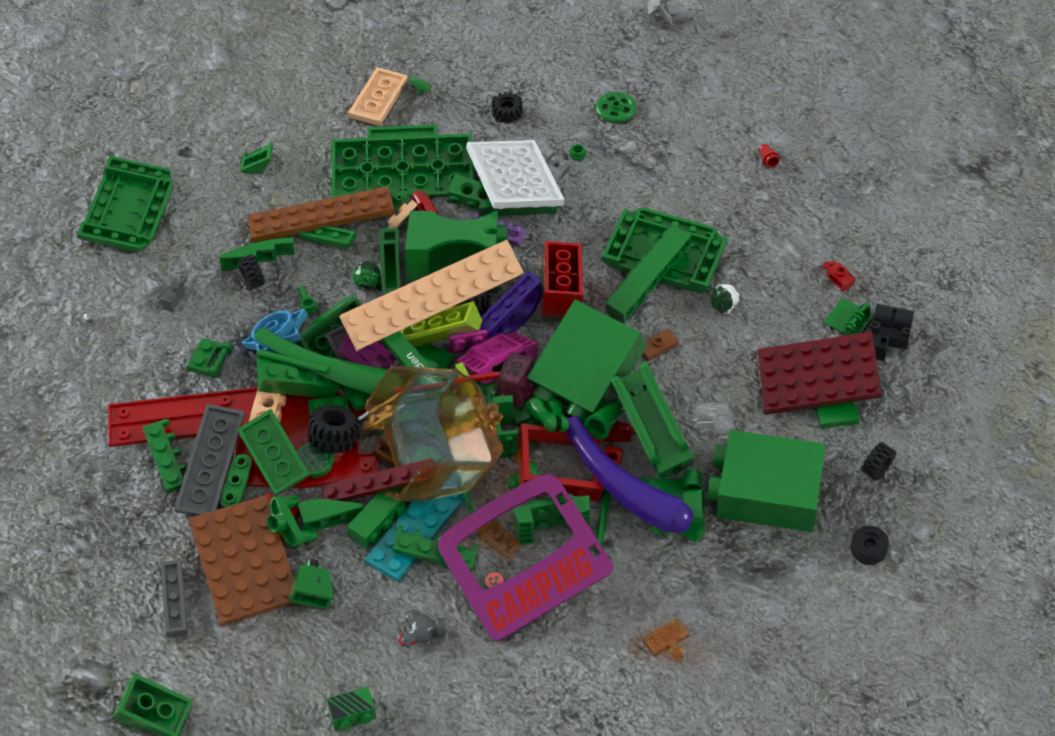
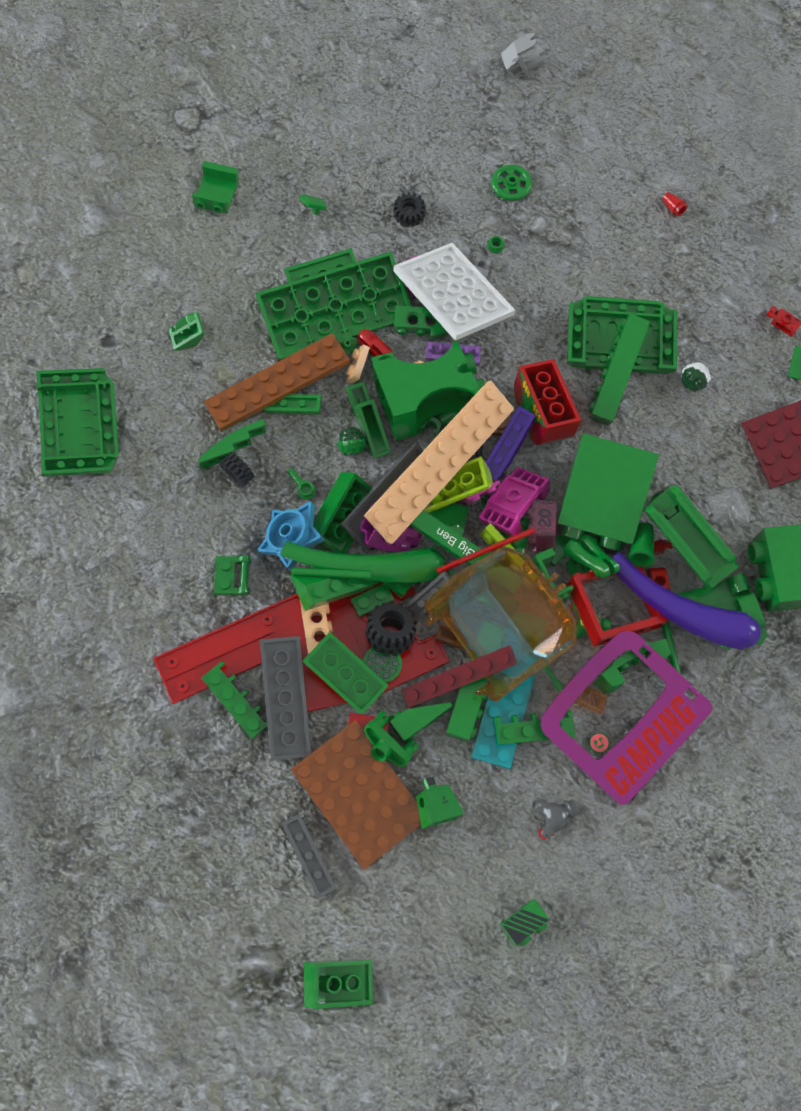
camera: 25 degrees left, 20 degrees up
dark grey piece [161,276,187,312] -> none
green plate [220,454,253,508] -> none
light nougat plate [348,67,408,126] -> none
dark orange plate [642,328,679,361] -> none
clear orange plate [642,618,689,662] -> none
none -> green panel [192,161,239,214]

